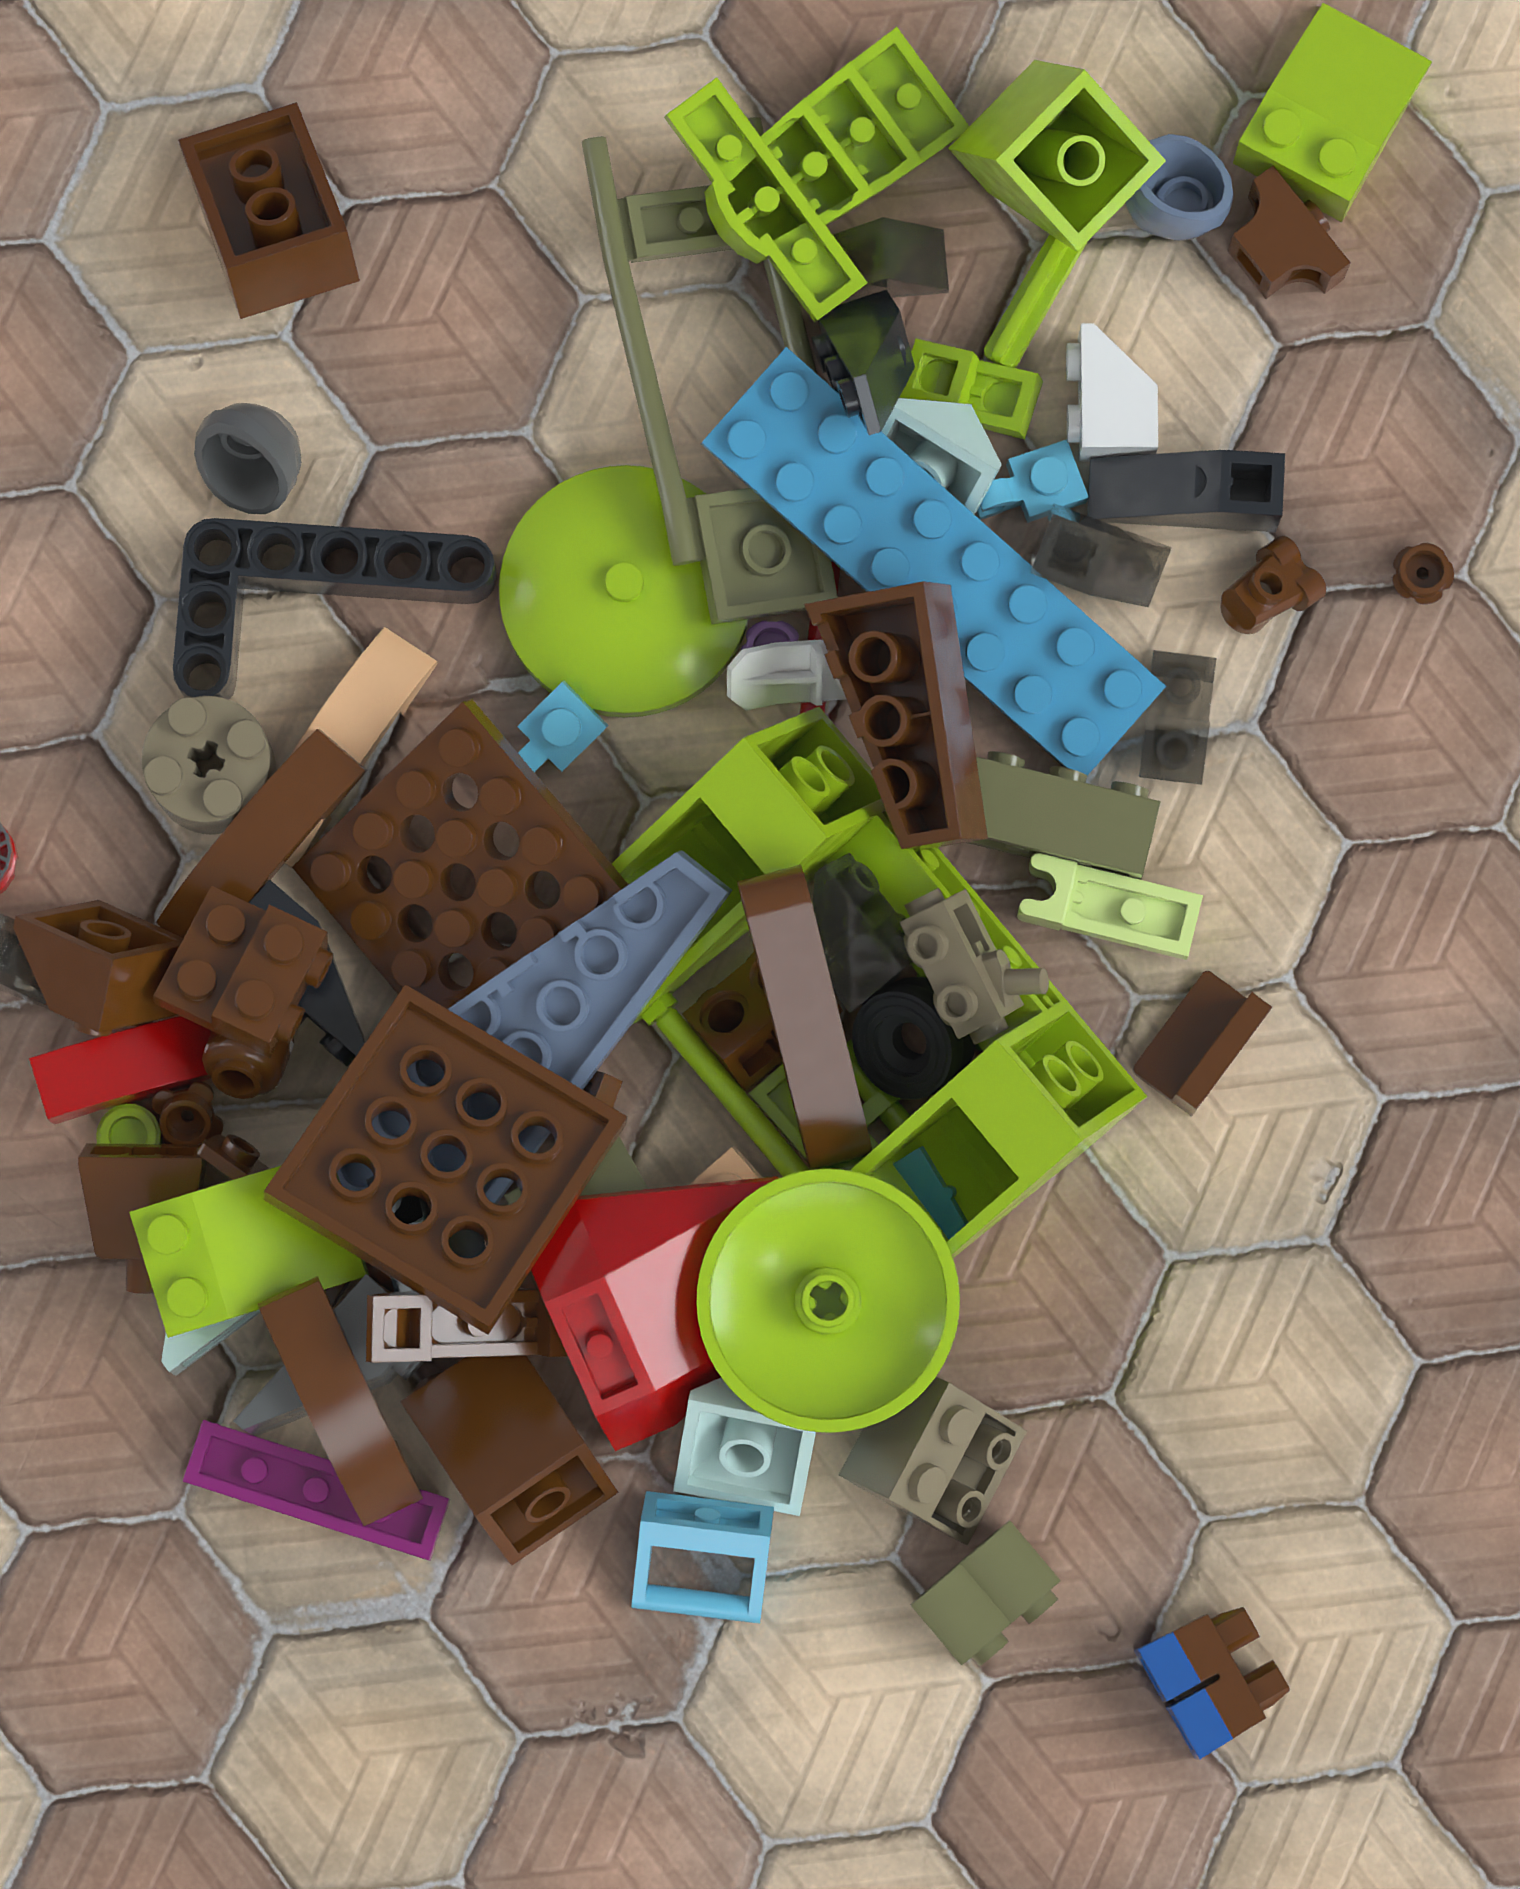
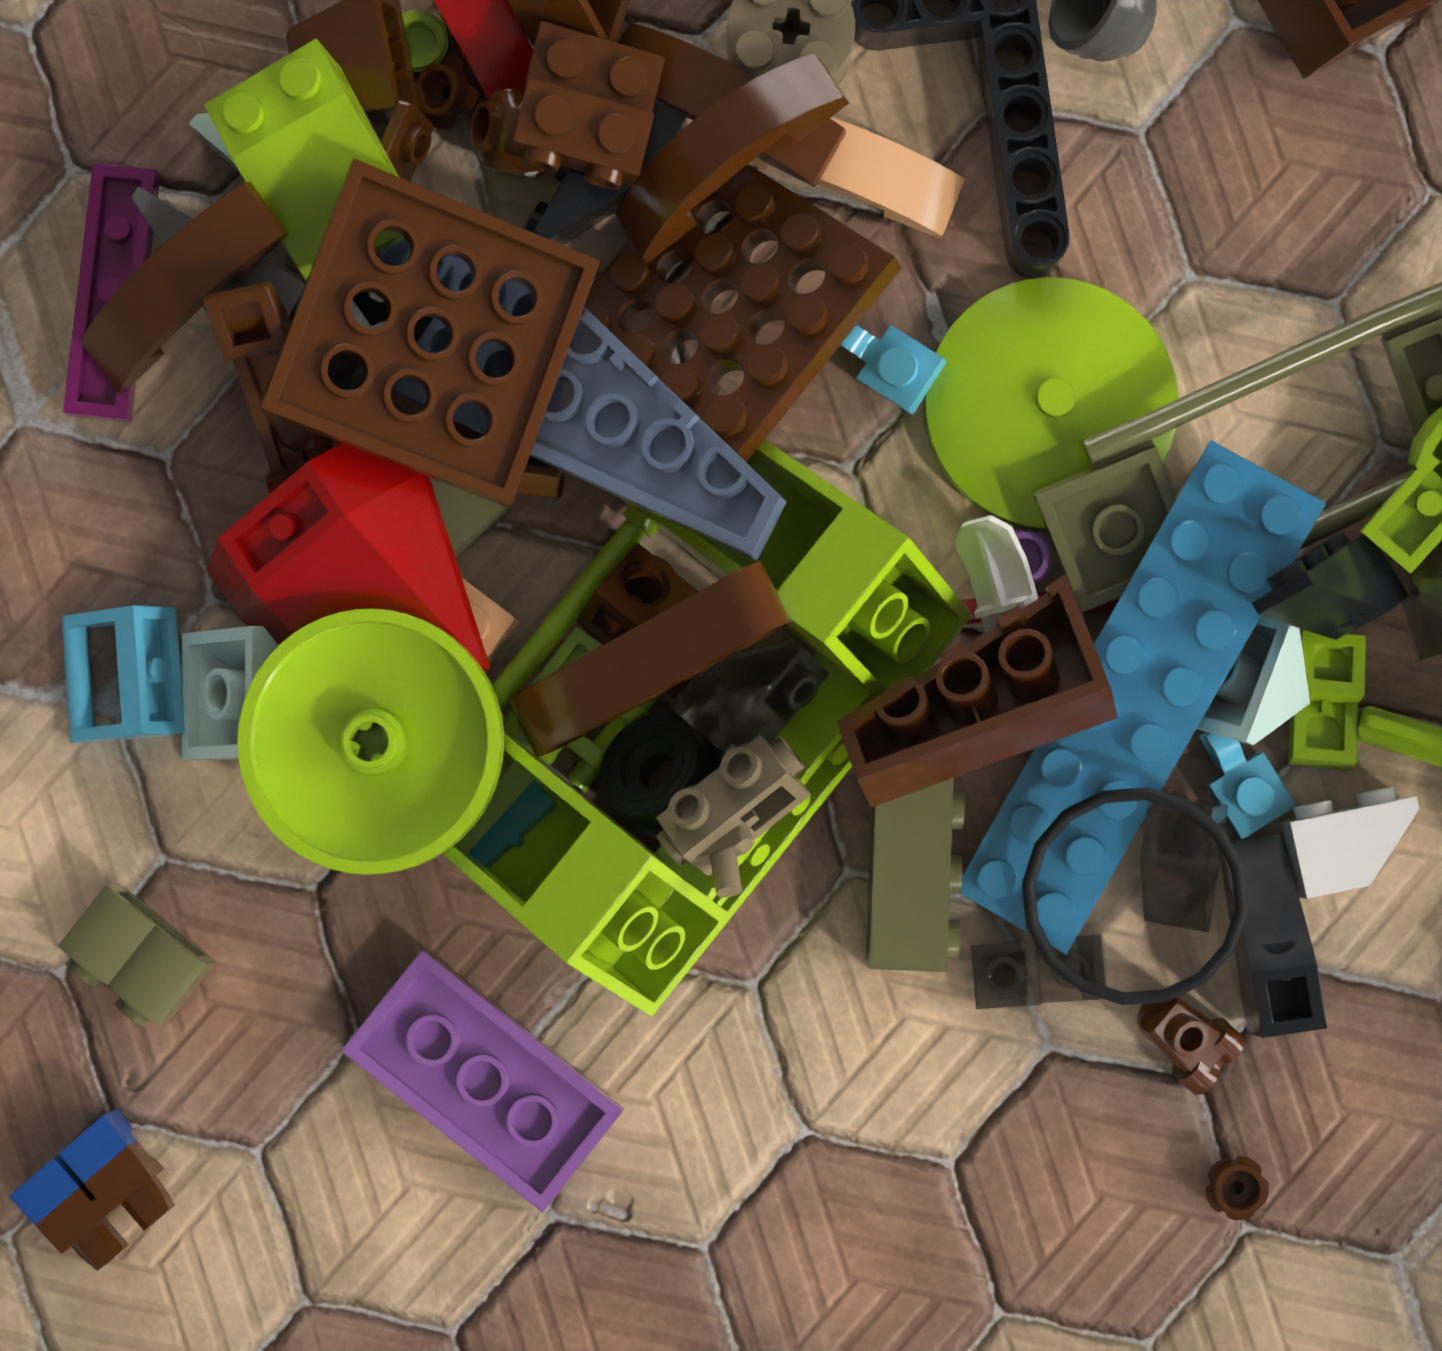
camera: 75 degrees right, 5 degrees up
reddish brown slope [400,1355,619,1566] -> none
dark tan slope [839,1377,1027,1545] -> none
yellowish green plate [1016,853,1203,960] -> none
reddish brown panel [1132,971,1272,1117] -> none
none -> medium lavender plate [342,949,624,1213]
none -> reddish brown slope [615,53,849,263]
none -> black piece [1022,787,1248,1005]

